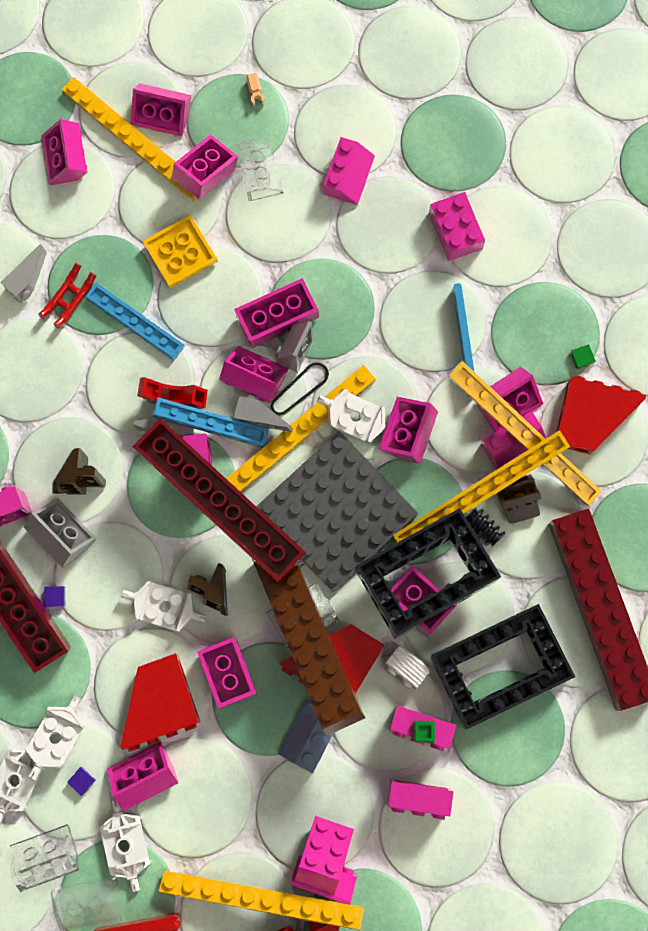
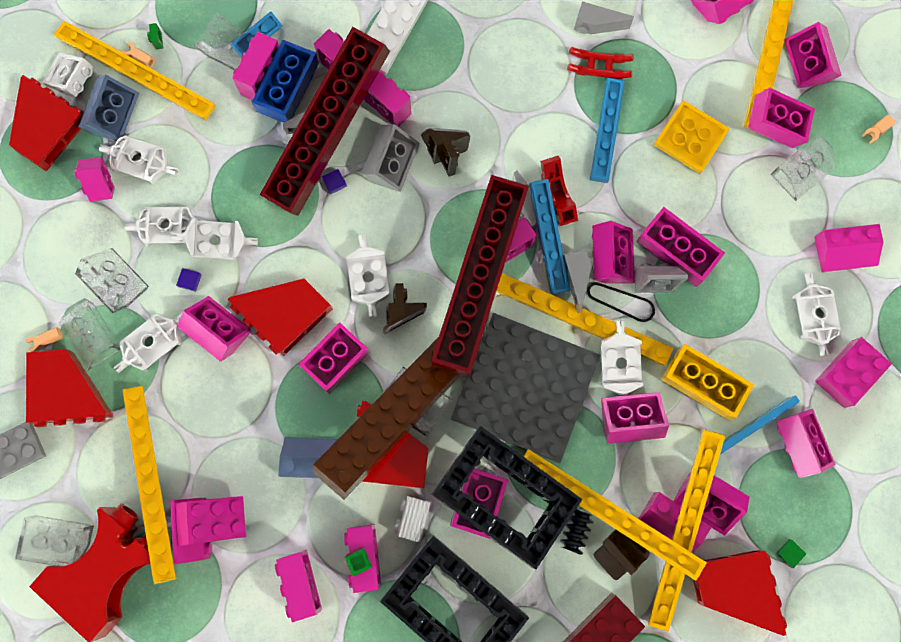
camera: 60 degrees right, 0 degrees up
none -> yellow brick [661,344,754,420]
none -> dark pink slope [776,409,836,478]
none -> white plate [792,273,842,357]

